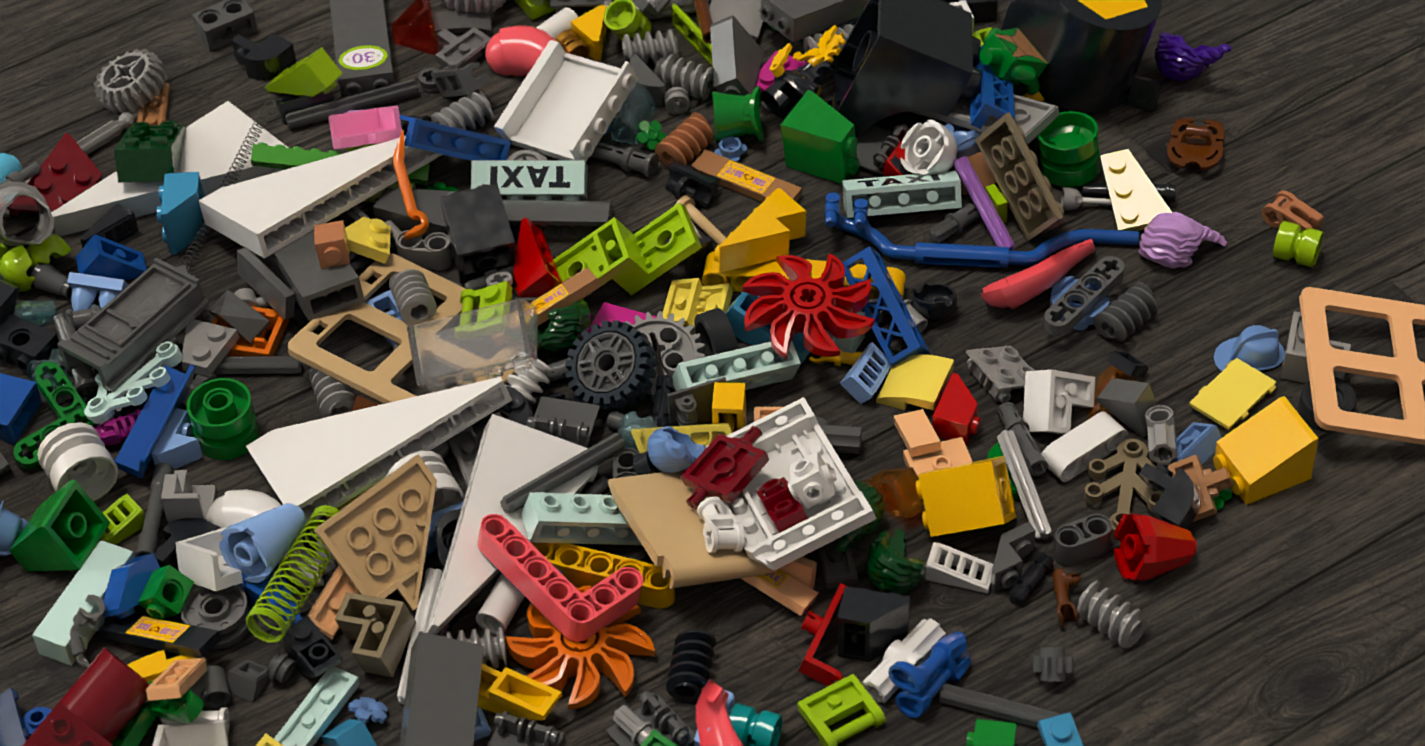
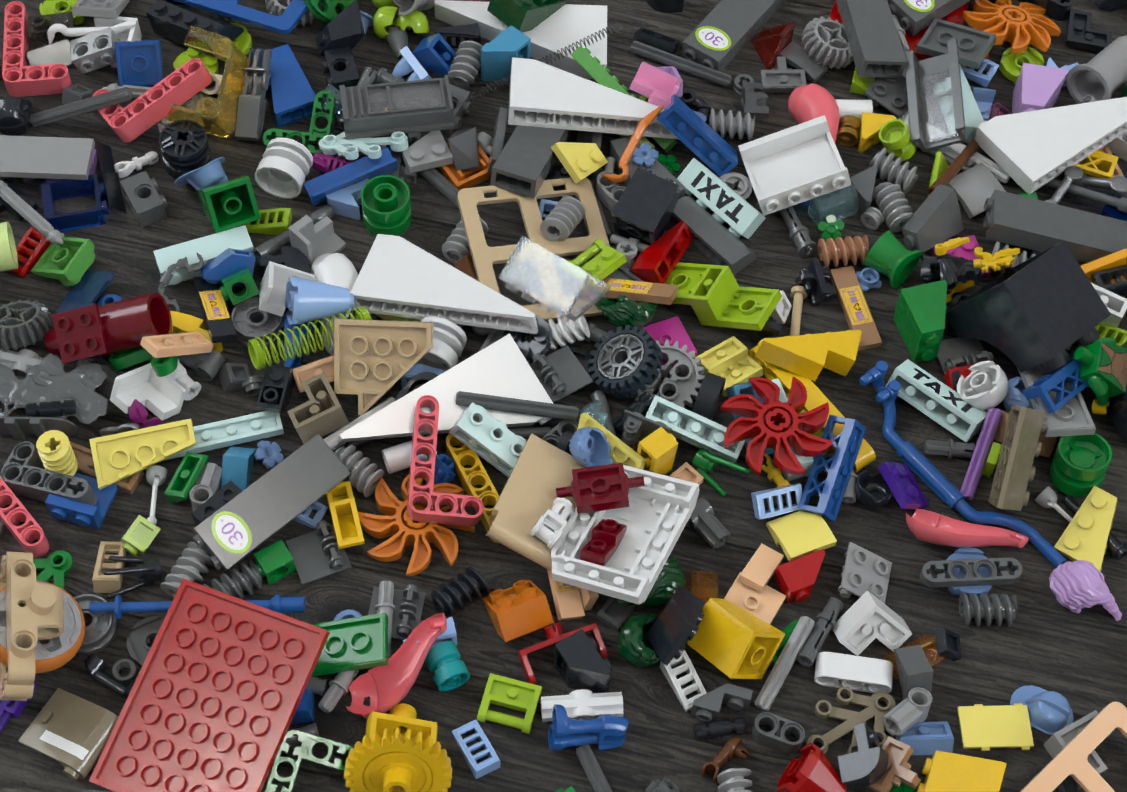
camera: 40 degrees right, 10 degrees up
clear light blue cone [14,300,57,324] -> none
lime slope [265,48,343,97] -> none
nougat brick [314,220,350,269] -> none
white brick [788,451,837,509] -> none
none -> light grey piece [447,41,483,90]
none -> orange slope [482,580,554,642]
none -> medium blue plant [632,143,659,167]
none -> black slope [646,585,705,666]
none -> green plant [692,448,750,497]
none -> dark purple plate [878,462,930,510]

